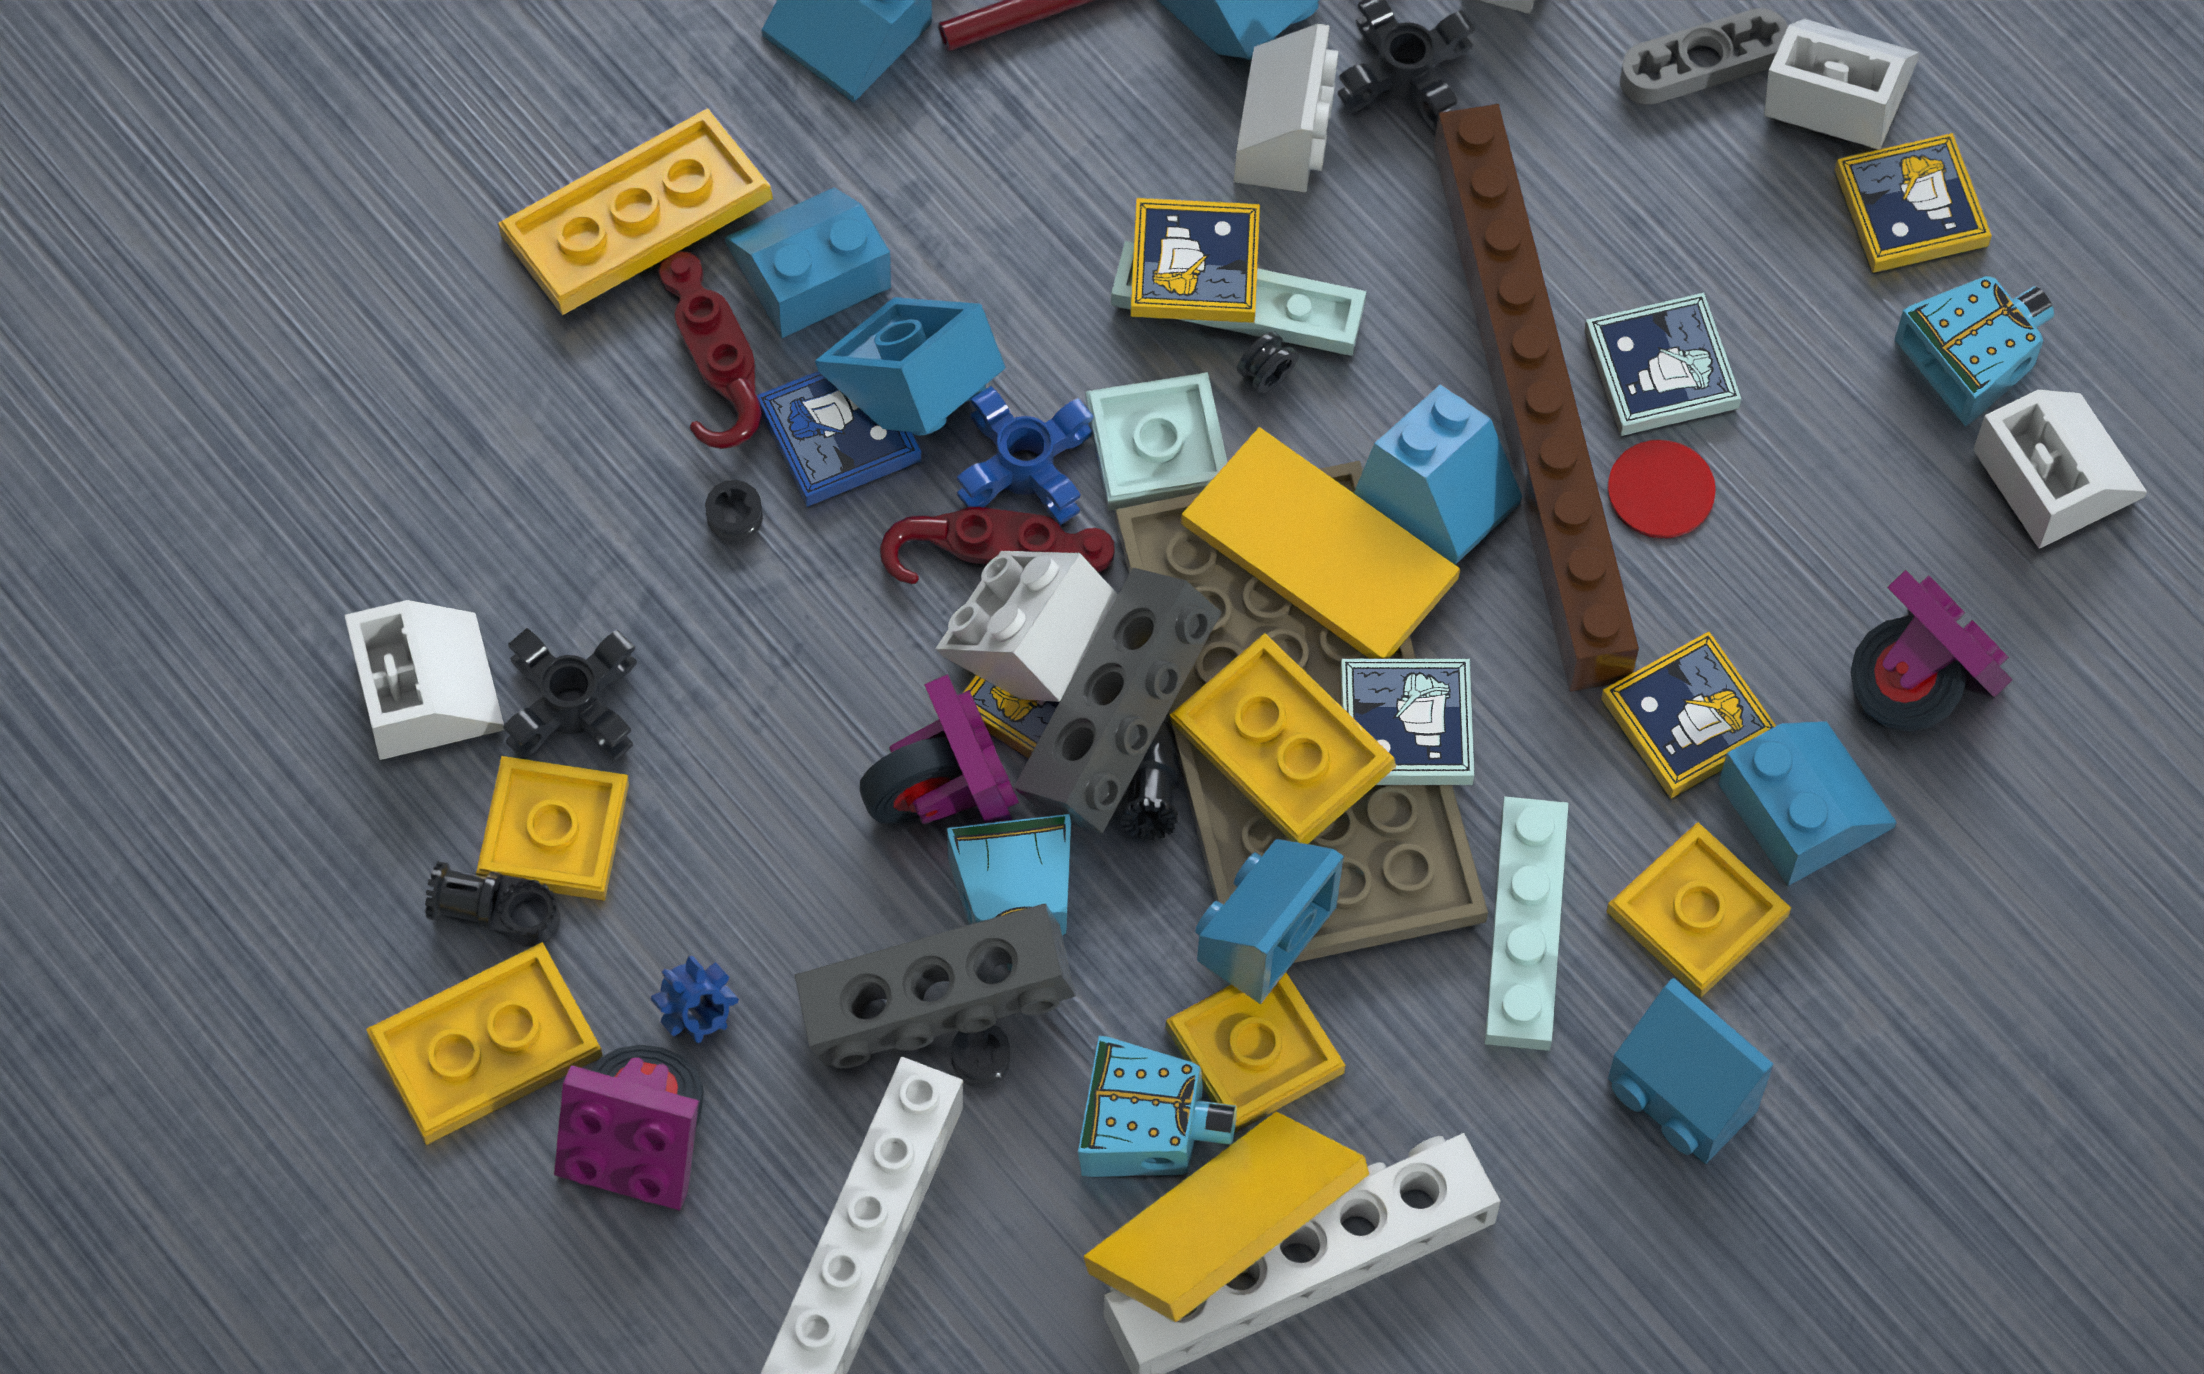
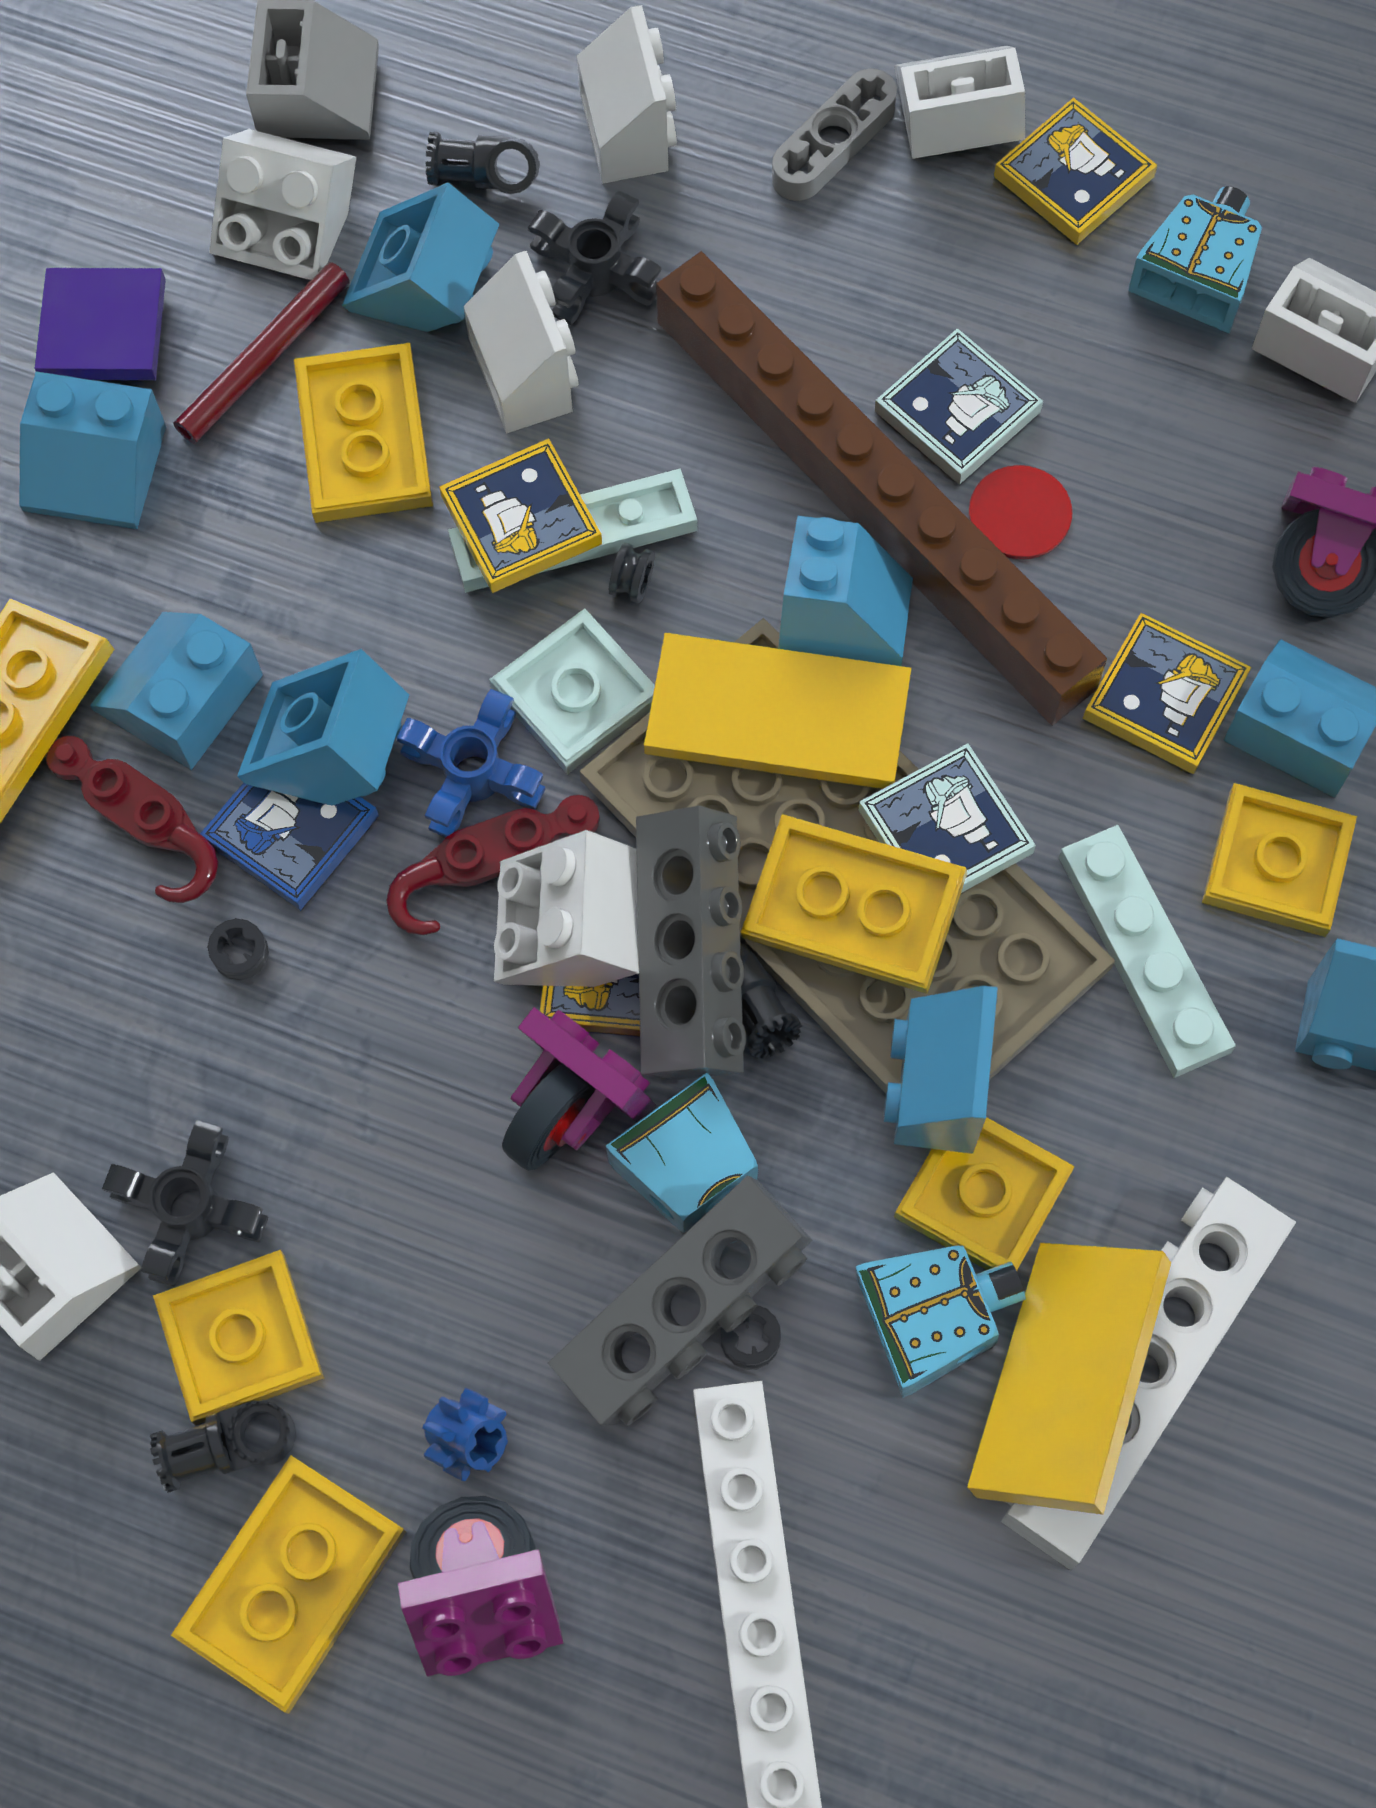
camera: 25 degrees left, 5 degrees up
none -> yellow tile [294,343,433,523]

